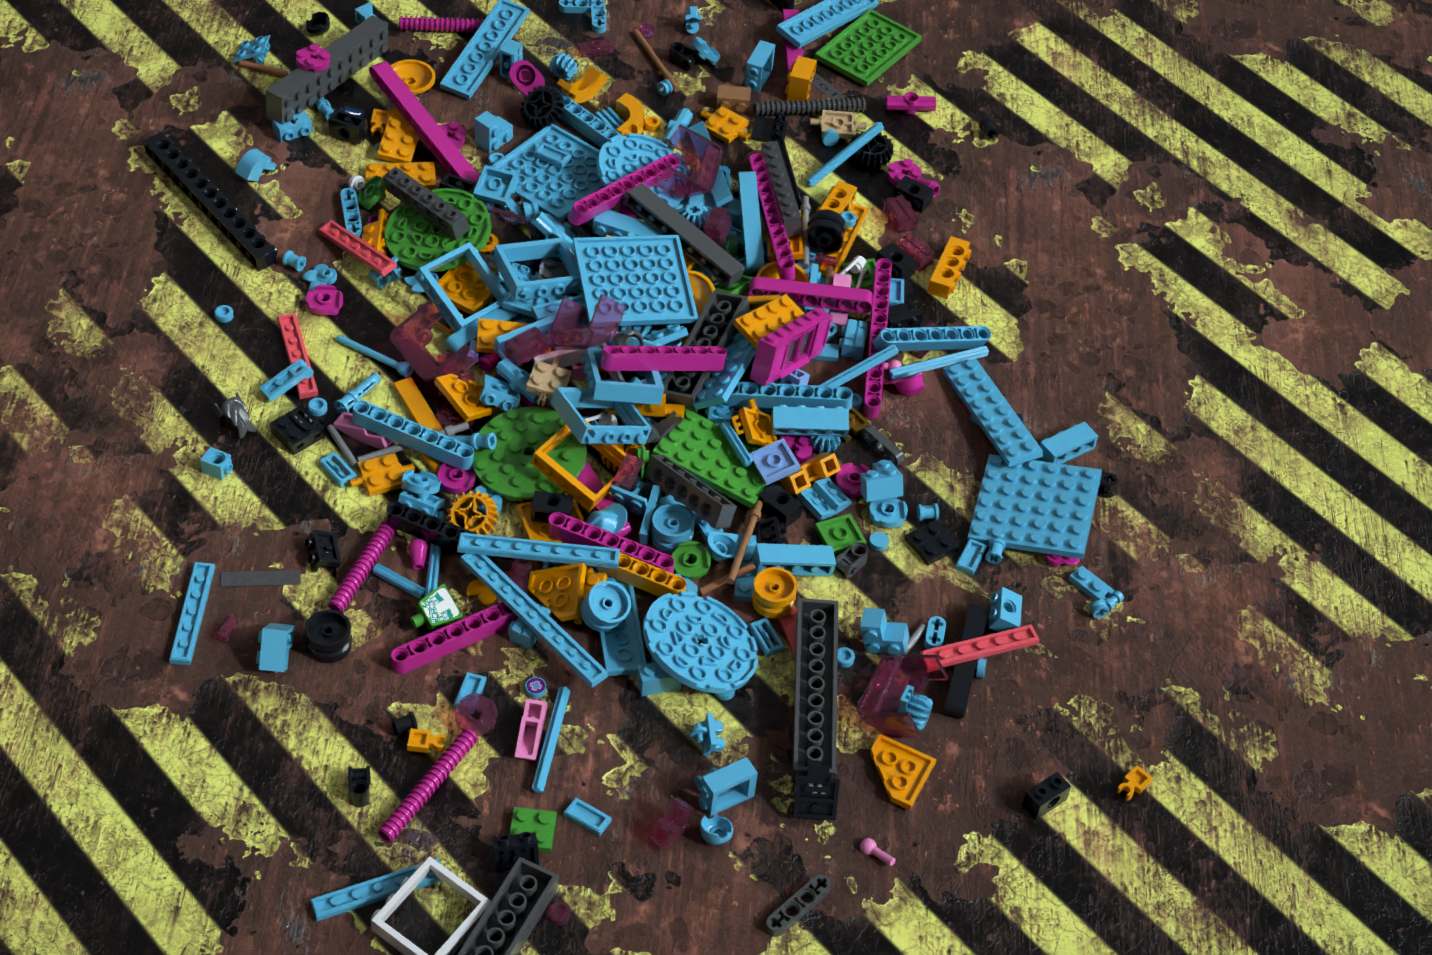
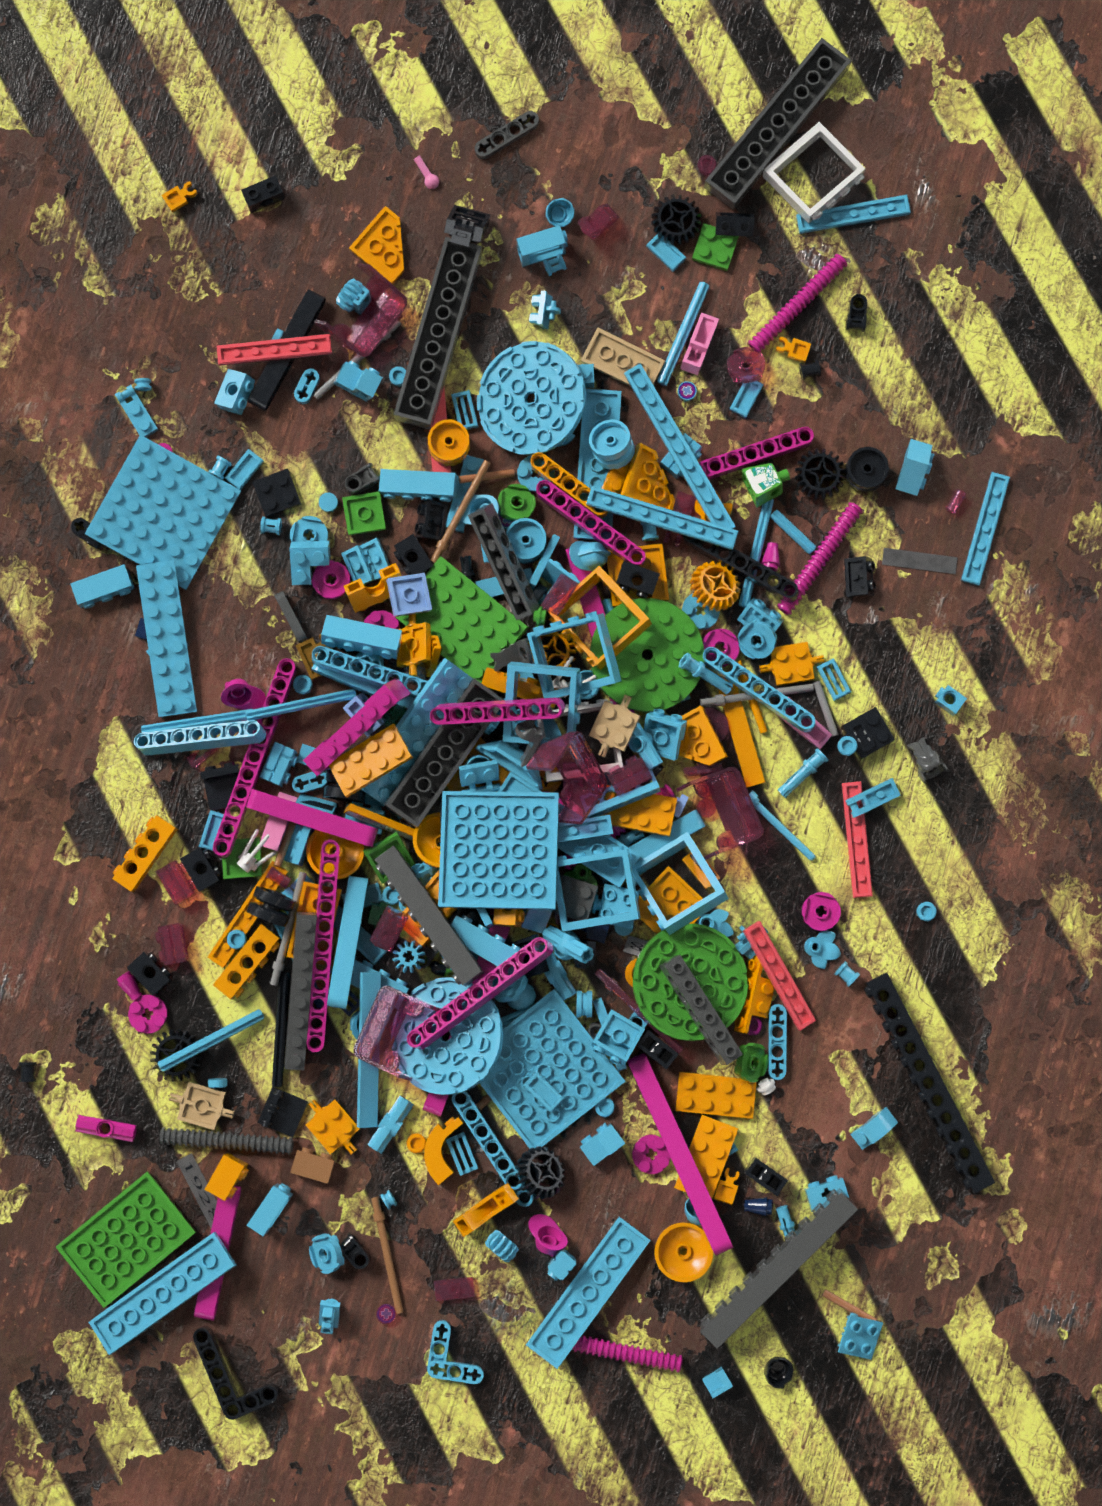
camera: 160 degrees left, 35 degrees up
dark pink plate [296,44,330,72] -> none
medium azure axle [720,421,753,467] -> none
none -> tan plate [581,328,665,387]
none -> black gear [651,194,702,245]
none -> black gear [794,449,846,500]

